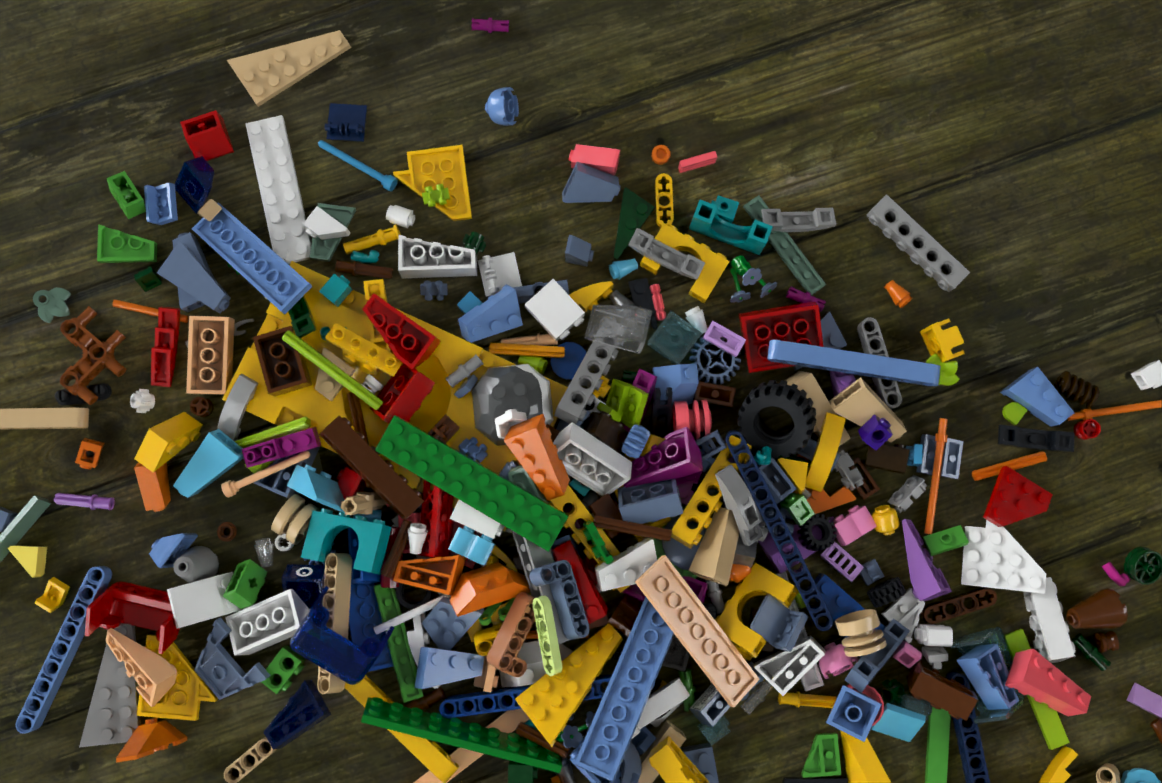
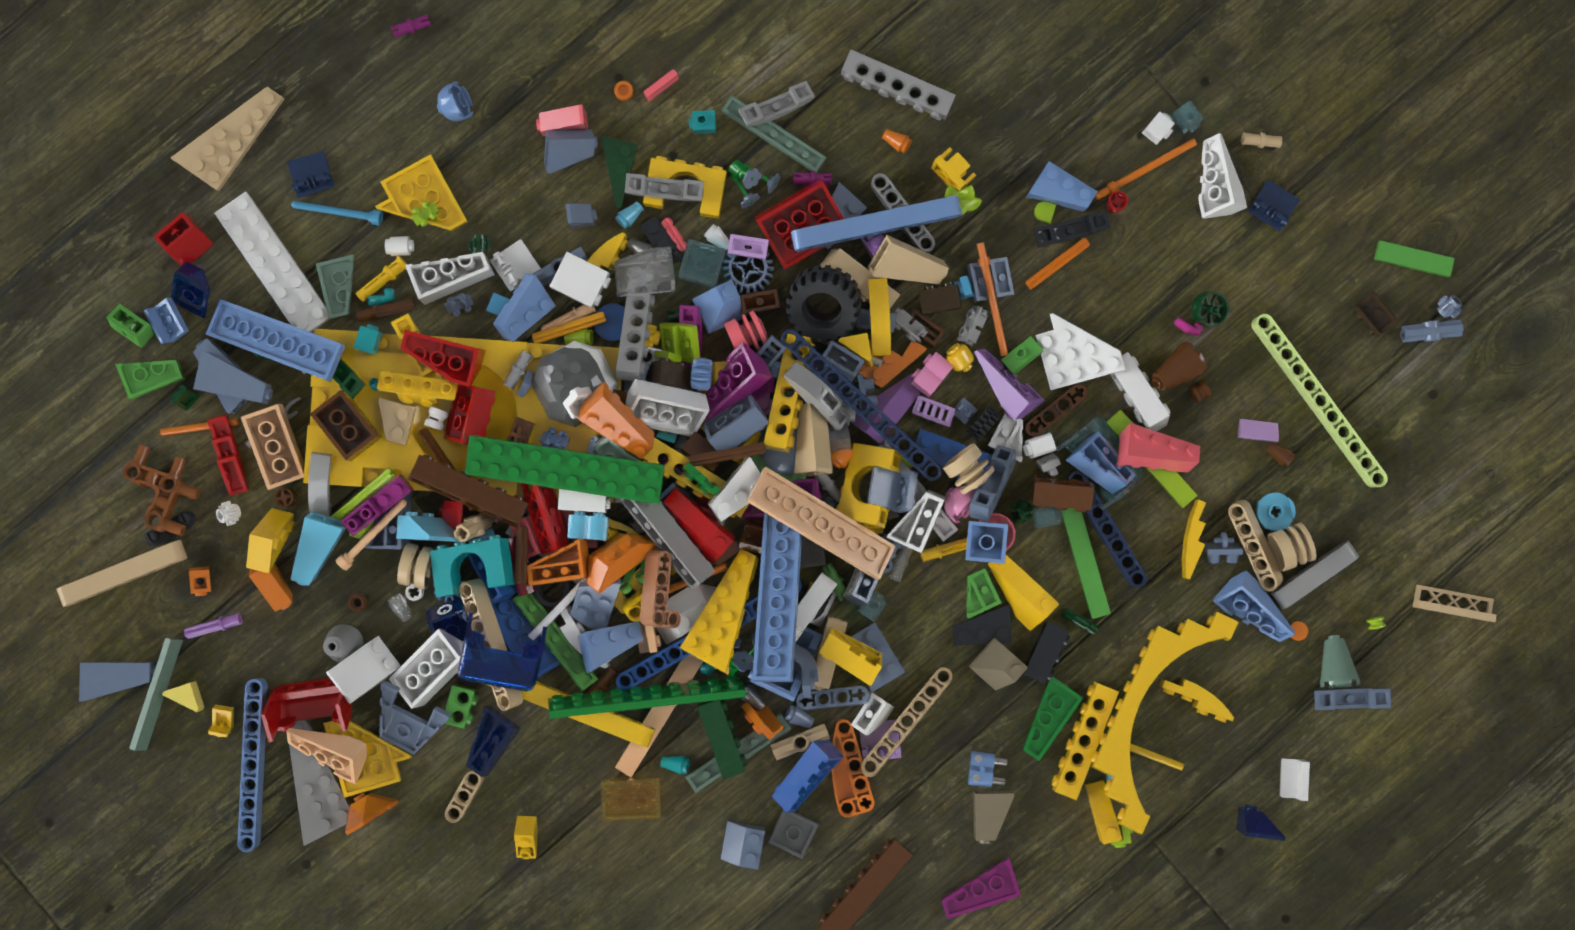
camera: 20 degrees left, 5 degrees up
sand green plate [33,287,71,323] -> none
medium blue slope [149,533,198,568] -> none
tan slope [197,199,222,221] -> none
bright green brick [223,559,267,609] -> none
lime axle [282,330,383,410] -> none
white slope [303,206,350,240] -> none
white cone [408,523,428,554] -> none
reddish brown axle [516,722,570,758] -> none
sand blue beam [529,560,590,640] -> none
yellowish green beam [532,595,563,676] -> none
black hinge [650,387,673,436] -> none
yellow beam [655,173,674,228] -> none
teal arch [689,200,773,255] -> none
teal arm [754,446,771,465] -> none
bright green bracket [780,493,815,526] -> none
black tyre [797,514,836,551] -> none
dark purple brick [858,414,893,450] -> none
medium azure tile [871,703,926,742] -> none
bright pink brick [893,641,922,668] -> none
red plate [983,466,1053,527] -> none
dark brown piece [1054,371,1100,409] -> none
dark green pin [1071,633,1111,671] -> none

